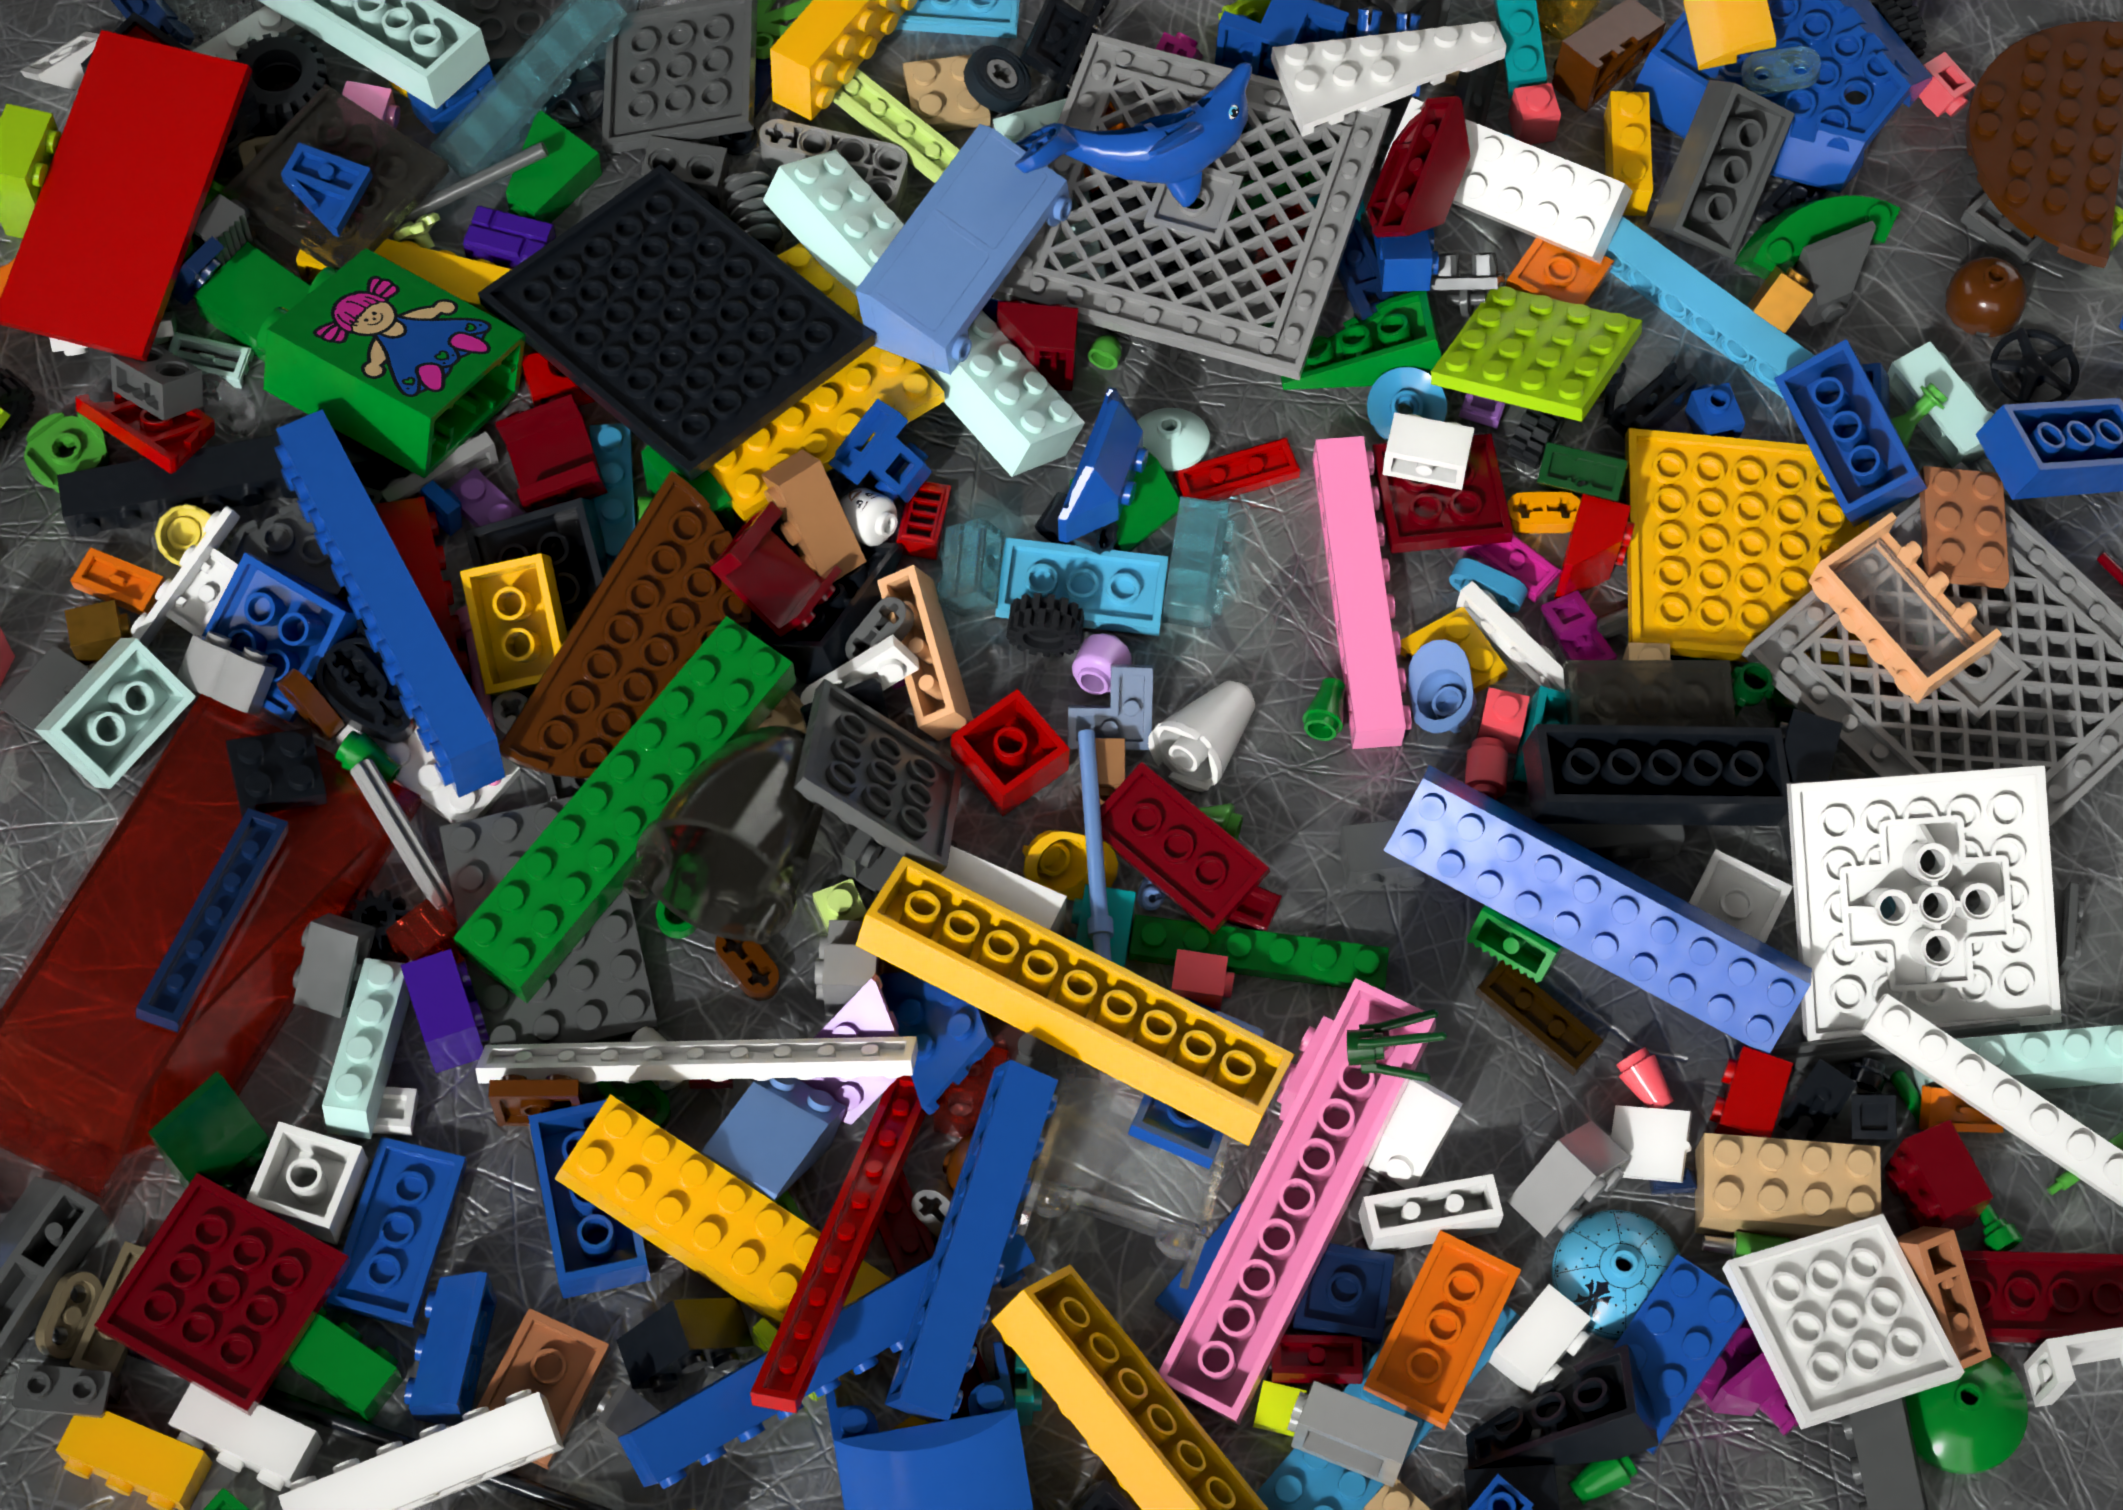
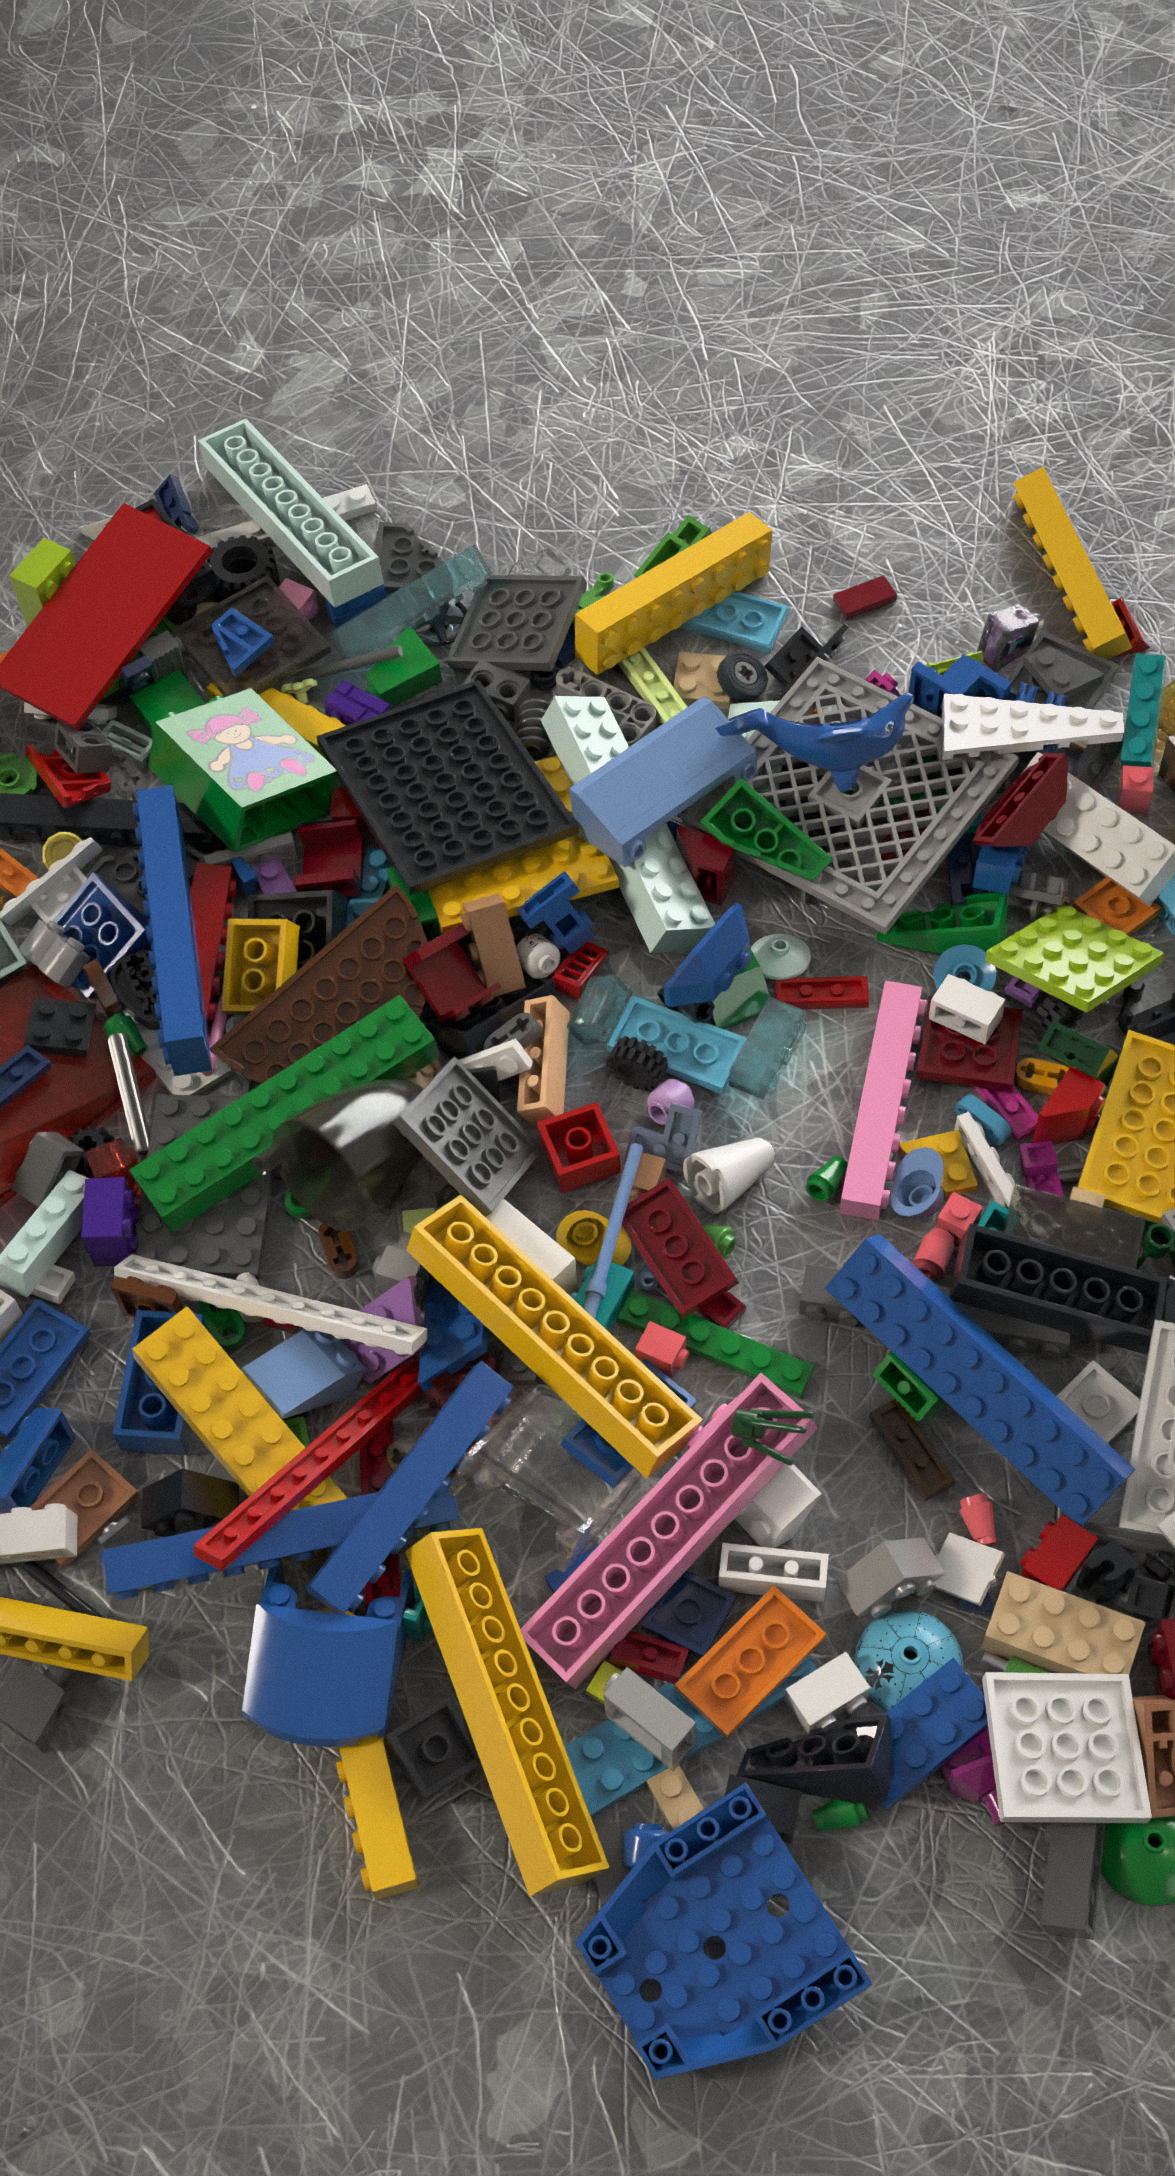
camera: 25 degrees right, 5 degrees down
bright green hinge [1087,335,1122,370] -> none
none -> green wedge [700,778,833,882]

